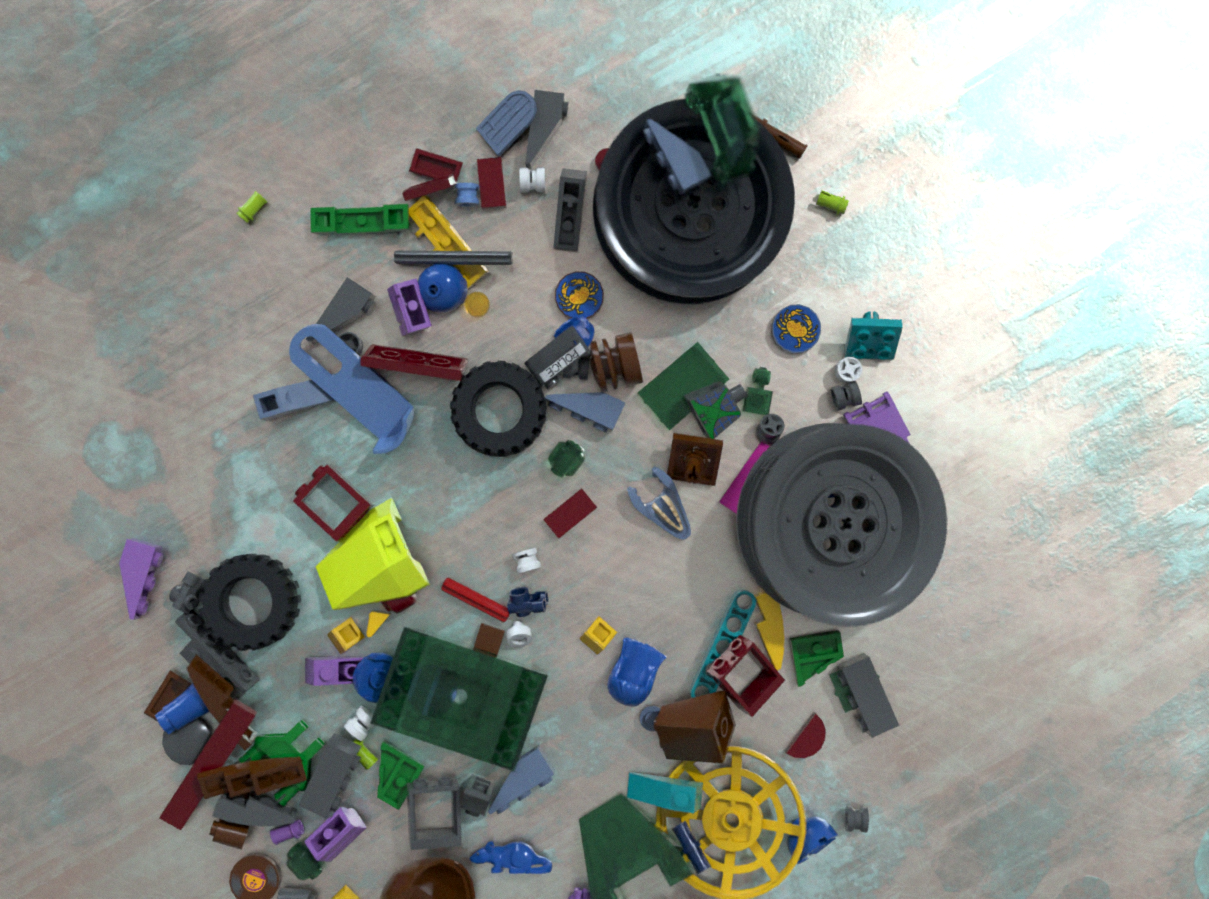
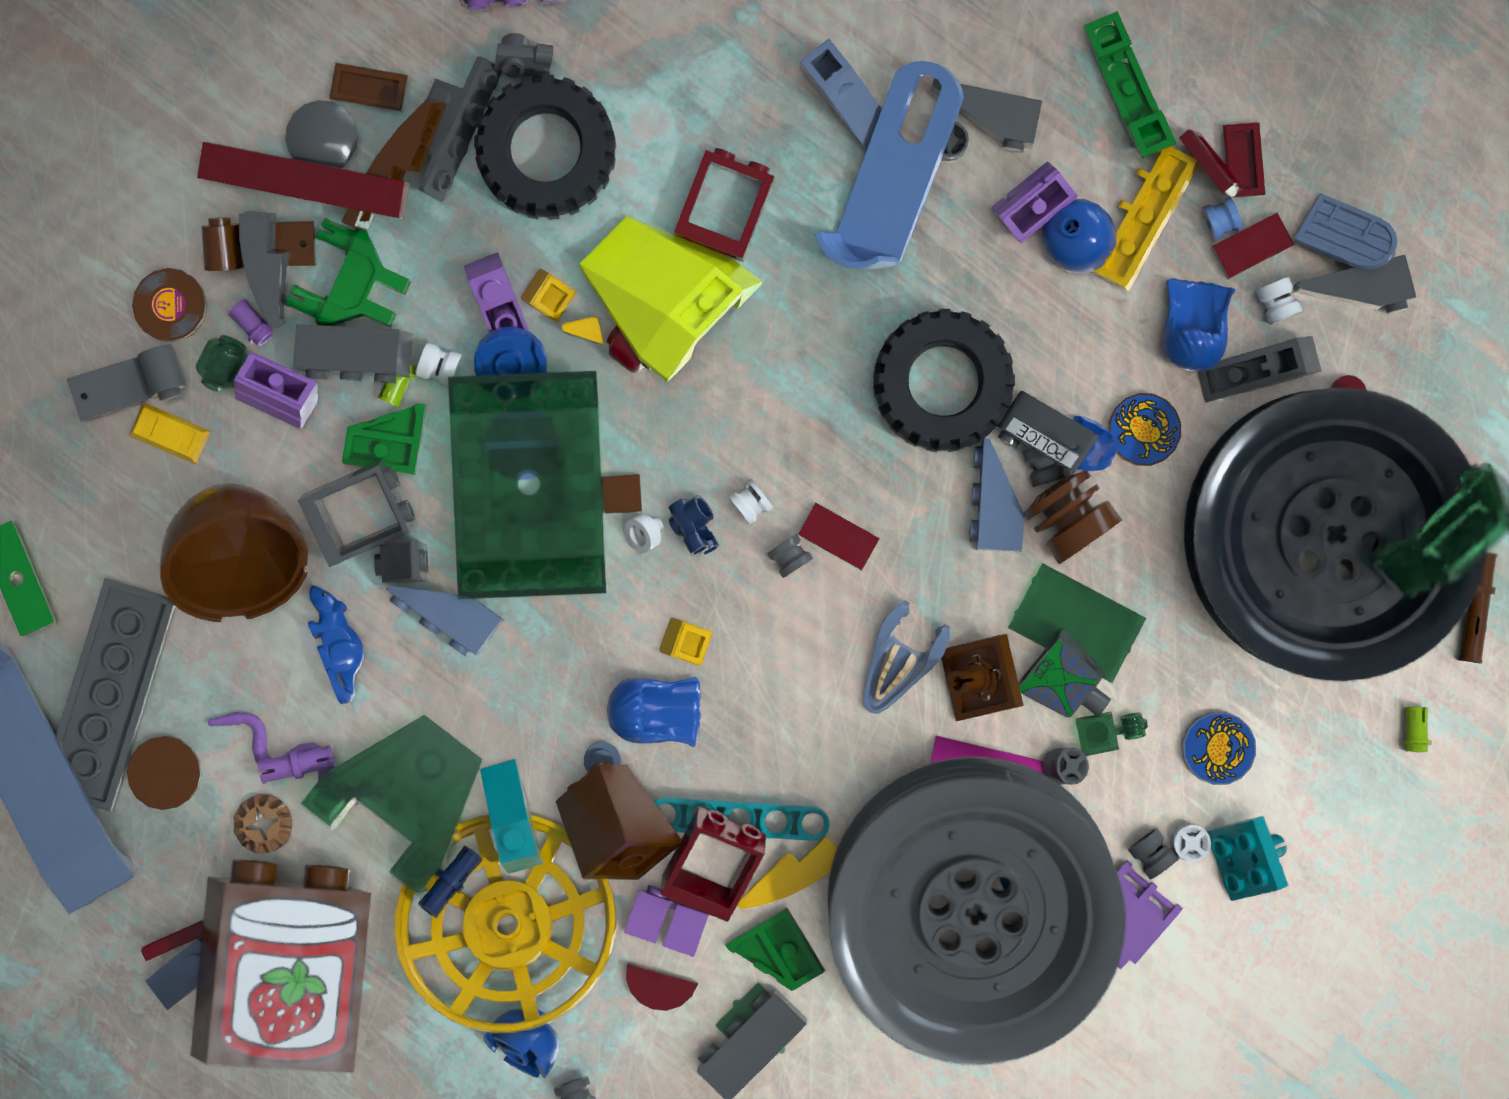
camera: 75 degrees right, 0 degrees up
blue plant [155,683,210,735] -> none
reddish brown slope [197,757,307,799] -> none
dark red tile [360,344,468,381] -> none
dark grey axle [394,250,513,265] -> none
red axle [441,578,510,622] -> none
clear yellow tile [465,292,490,317] -> none
clear green head [548,439,585,477] -> none
sand blue slope [643,119,711,194] -> none
none -> medium lavender piece [624,885,709,957]
none -> dark grey wheel [767,534,813,578]
none -> blue piece [1162,278,1235,371]

